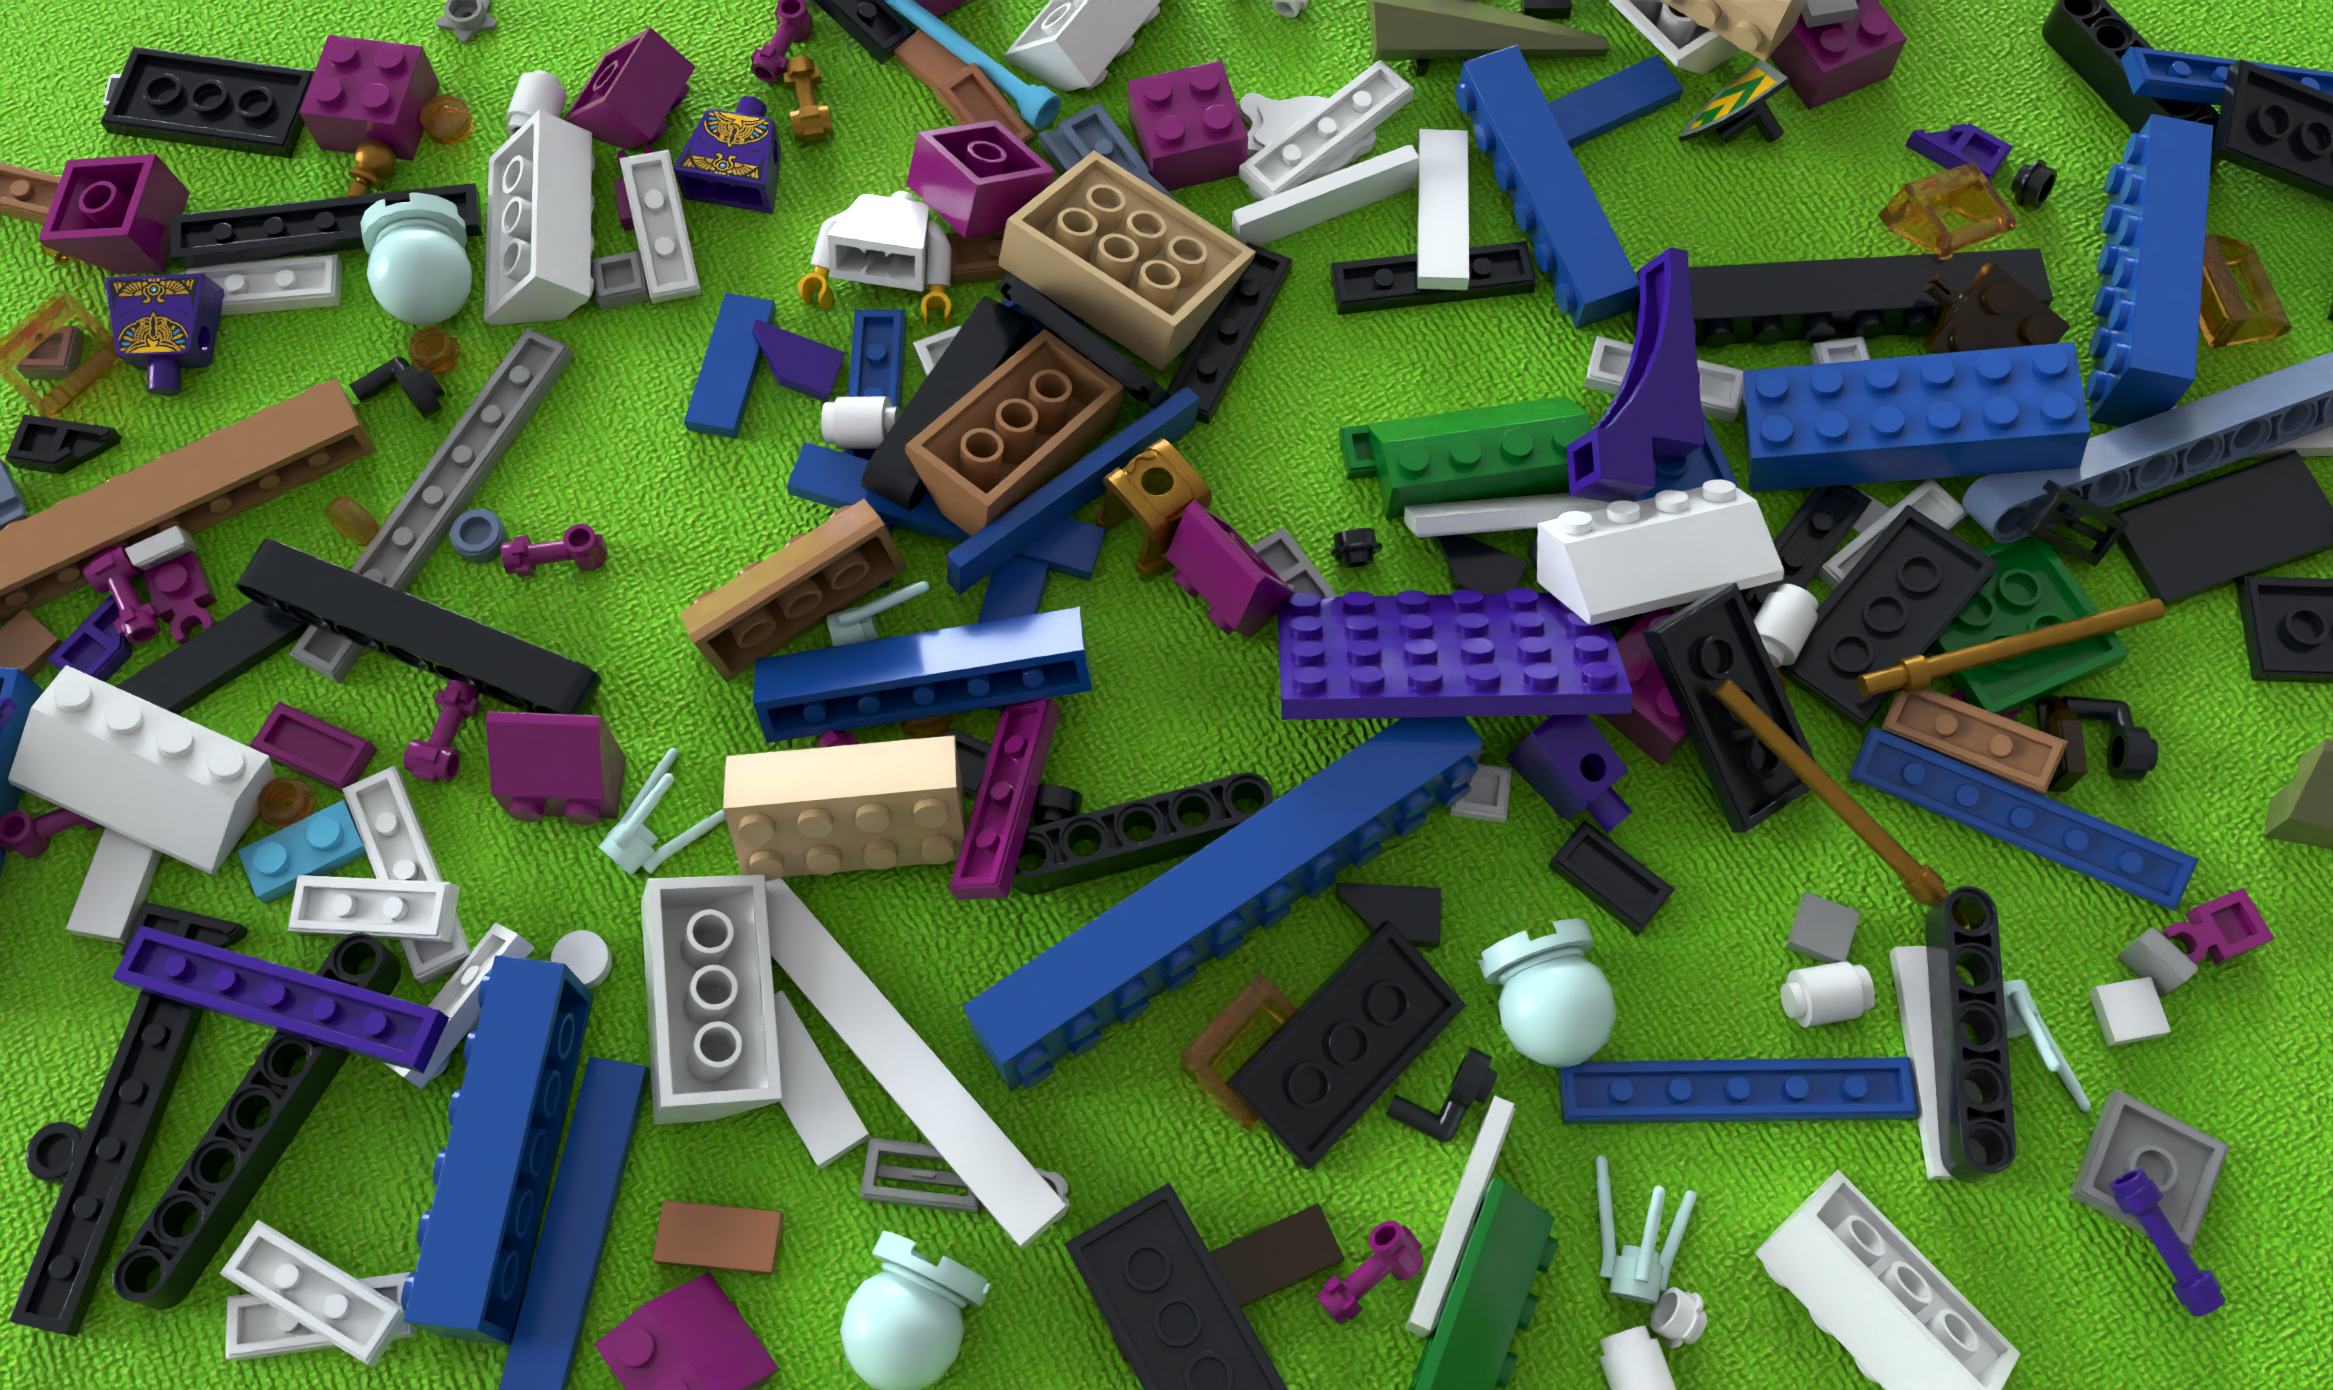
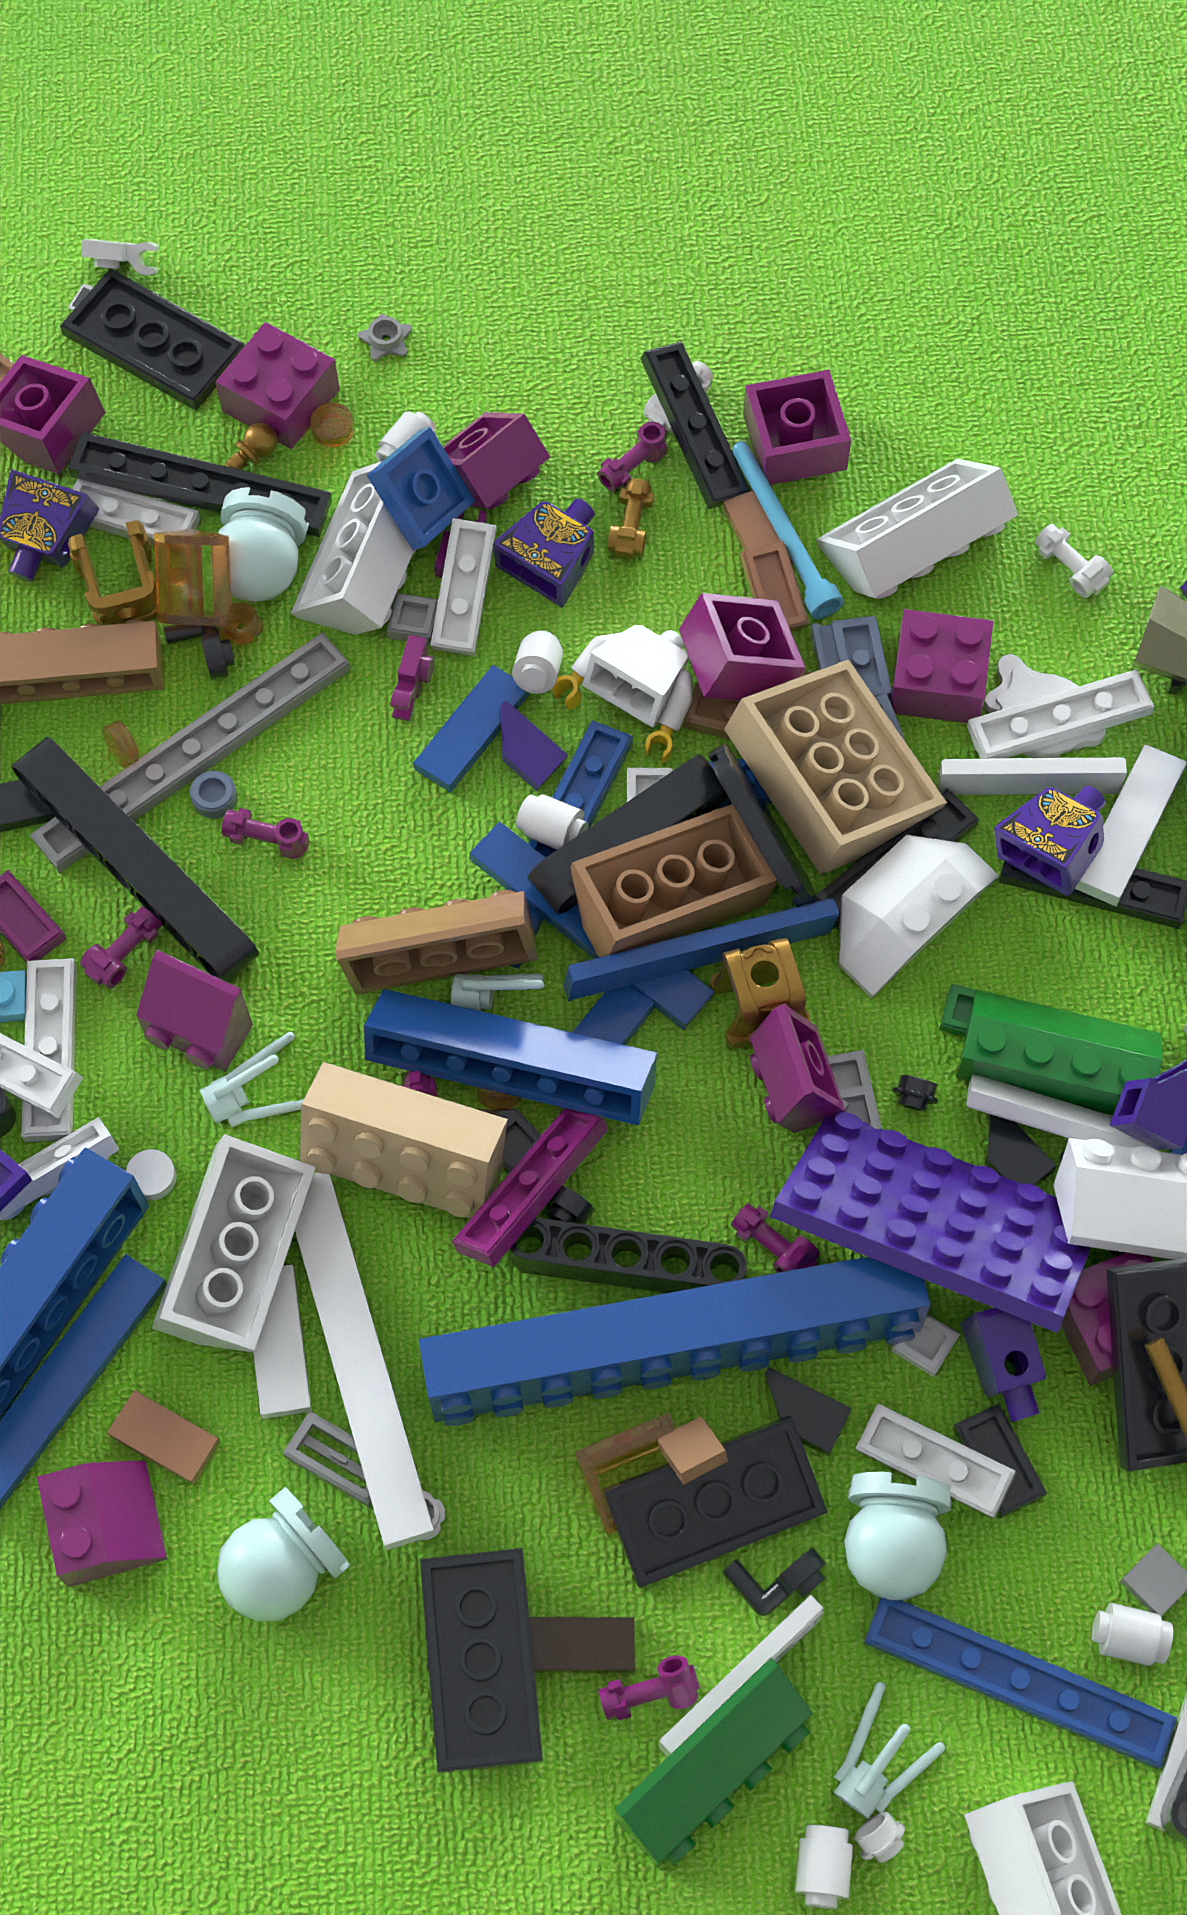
camera: 25 degrees right, 0 degrees up
none -> pearl gold piece [68,520,161,626]
none -> white plate [81,239,159,275]
none -> clear orange tile [154,529,232,627]
none -> blue plate [366,427,475,550]
none -> magenta plate [390,635,434,721]
none -> white brick [512,631,563,694]
none -> medium nougat tile [657,1416,728,1485]
none -> magenta bar [731,1203,821,1273]
none -> white wedge [838,835,999,998]
none -> white tile [856,1404,1016,1519]
none -> dark purple torso [994,786,1105,896]

